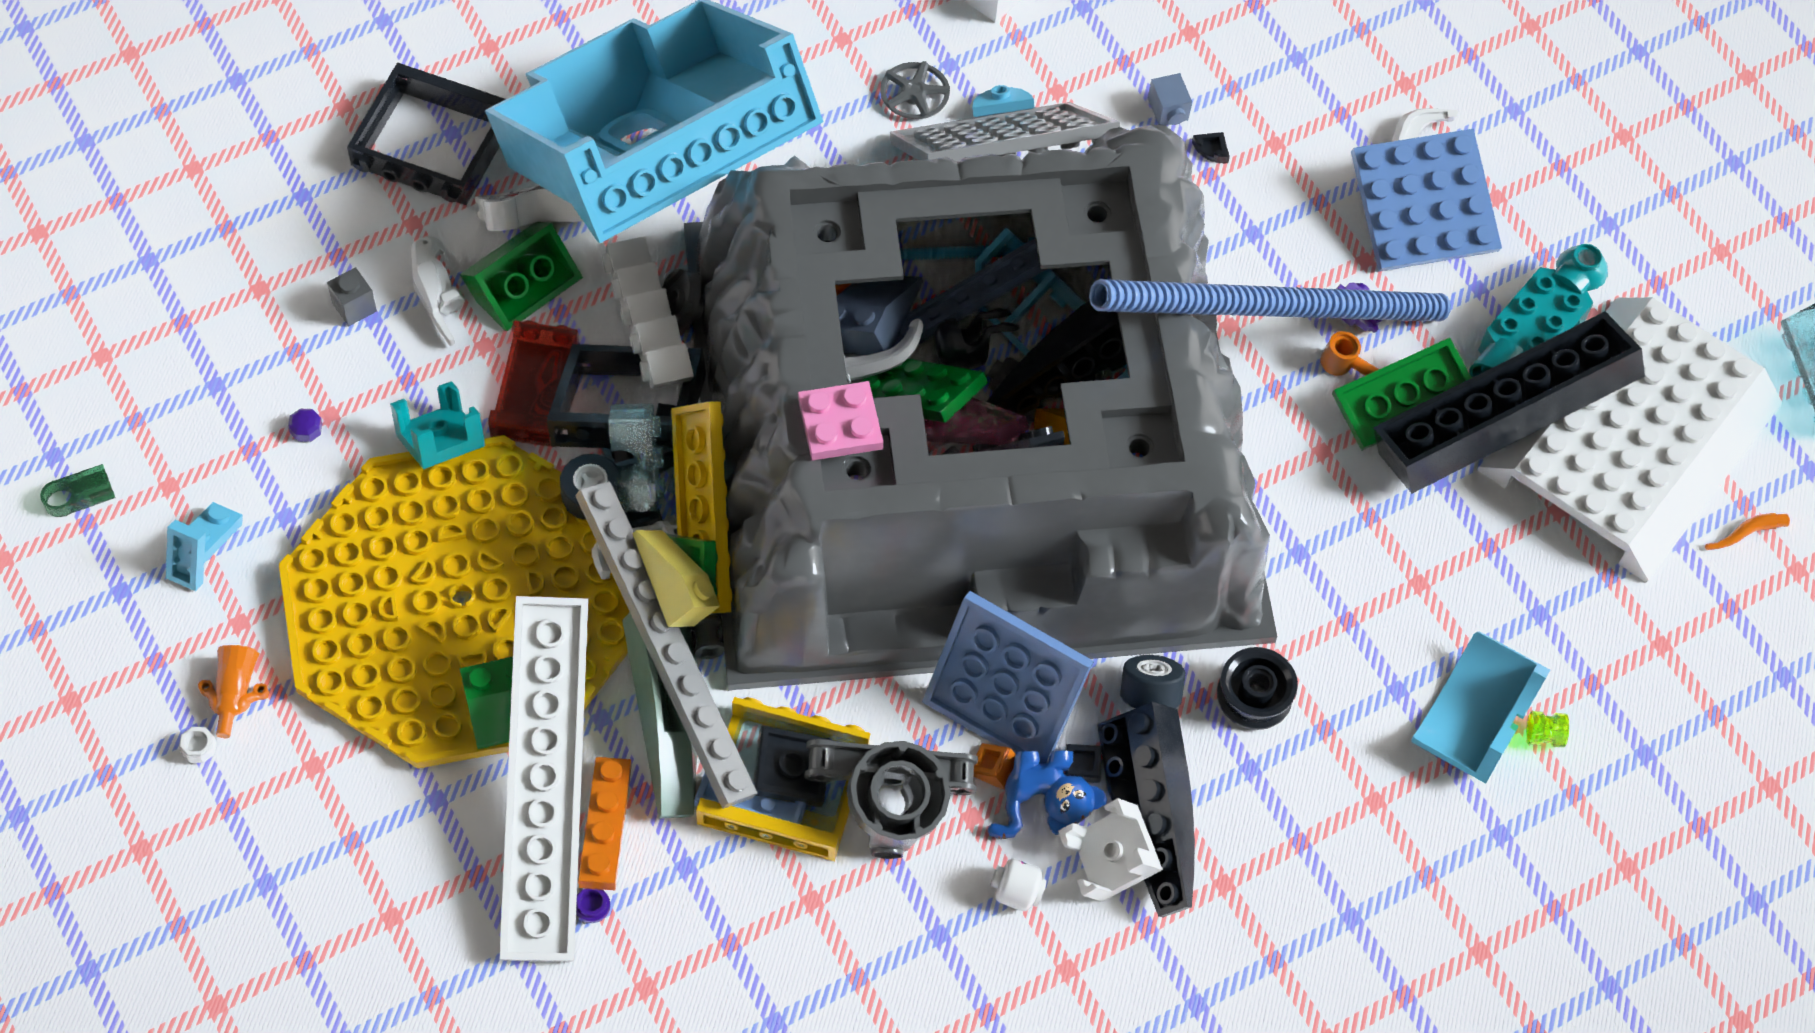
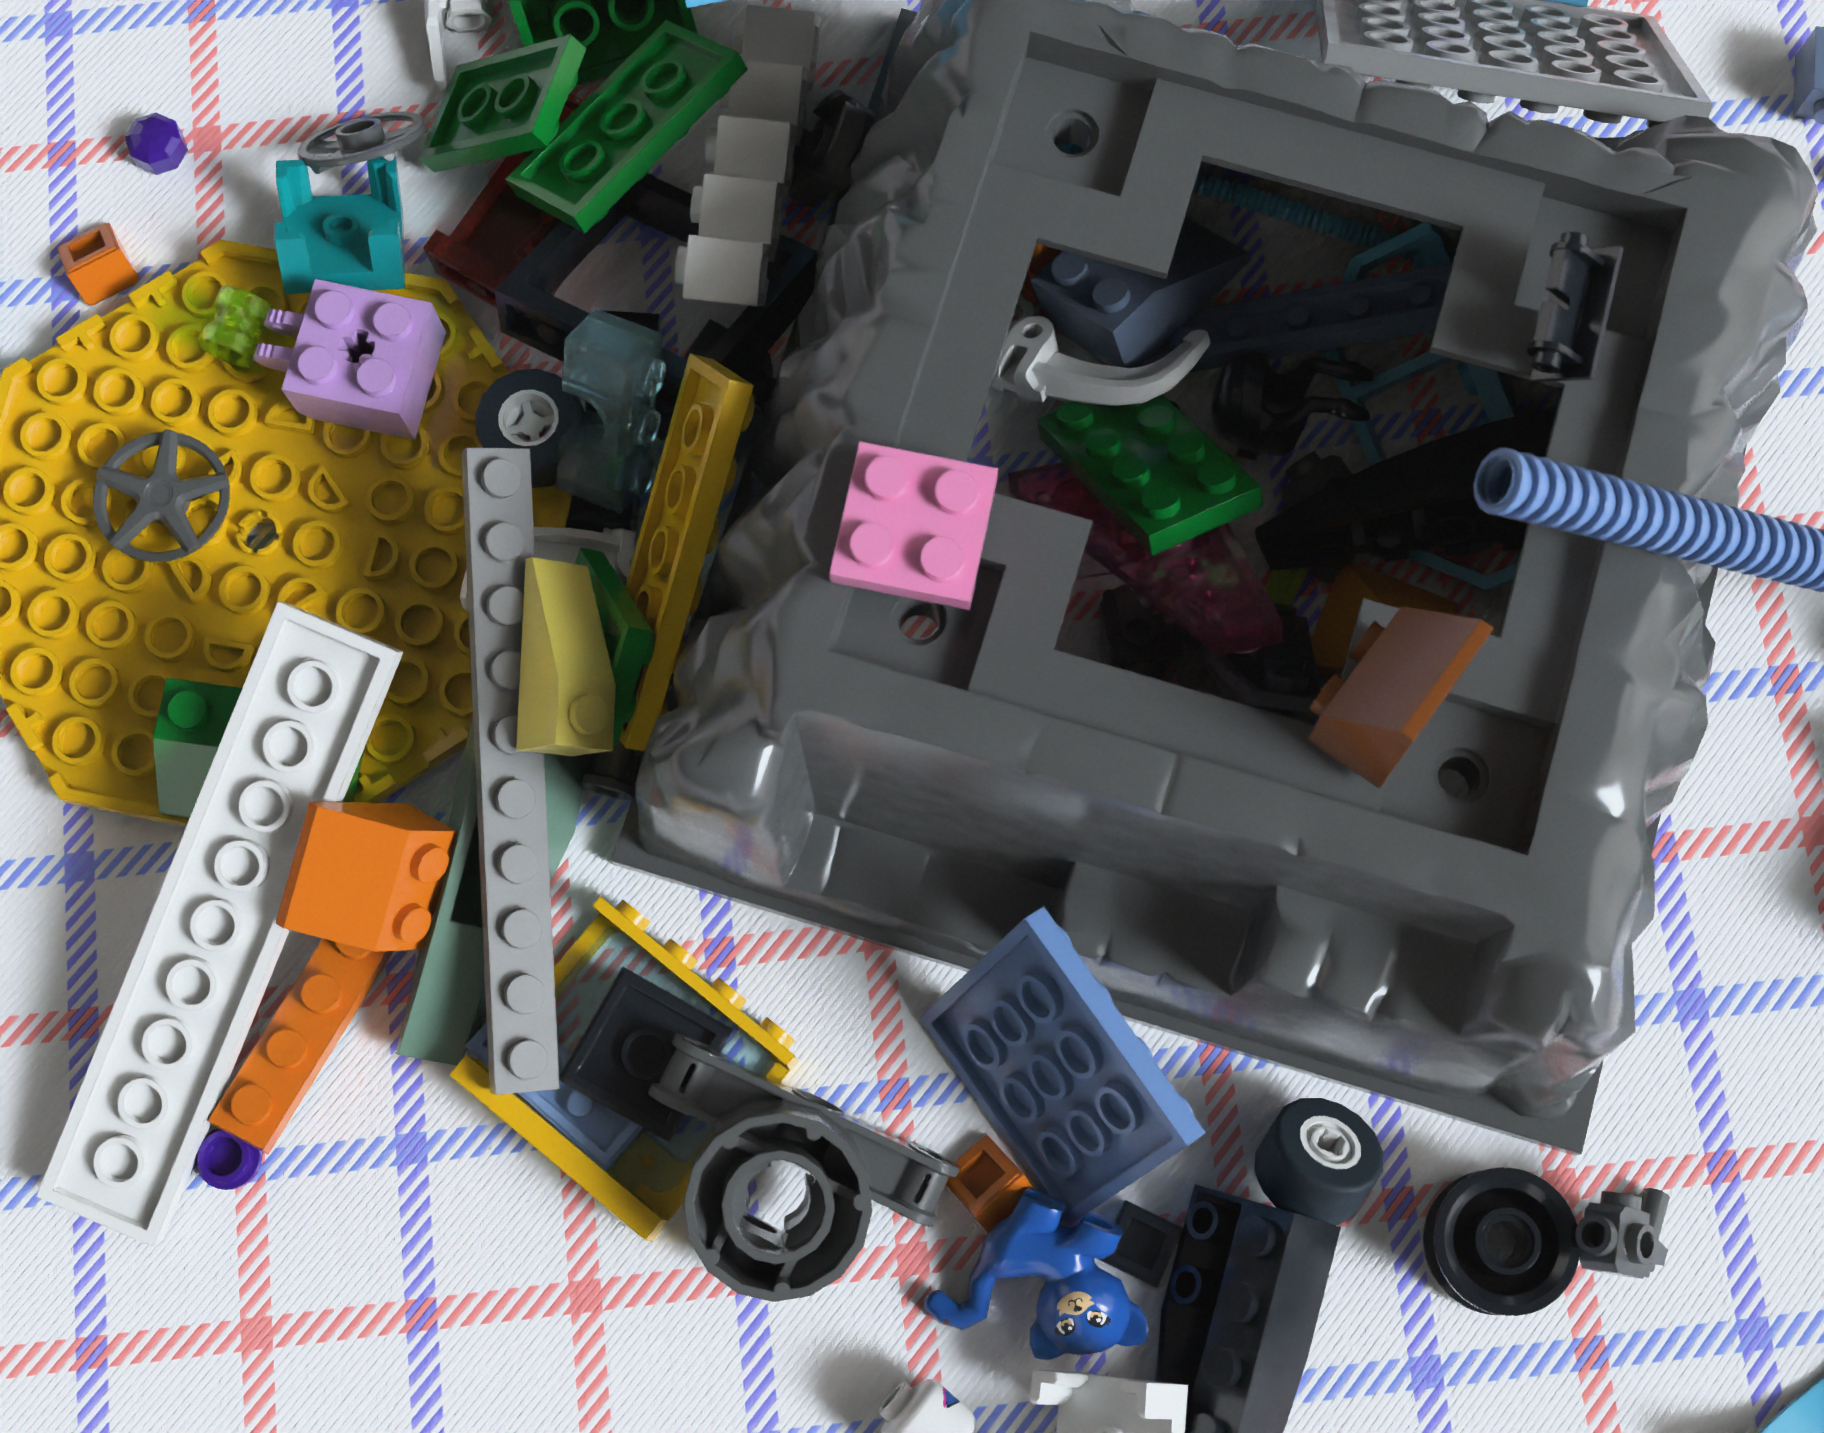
camera: 30 degrees right, 15 degrees up
none -> orange slope [57,222,139,306]
none -> dark grey wheel [93,429,230,562]
none -> clear neon green wheel [197,286,275,368]
none -> lavender hinge [253,279,446,440]
none -> orange slope [276,801,458,952]
none -> dark grey wheel [297,112,428,174]
none -> green plate [418,34,586,173]
none -> green plate [505,20,748,234]
none -> dark orange slope [1308,606,1494,789]
none -> black hinge [1527,232,1624,382]
none -> dark grey piece [1575,1188,1670,1279]

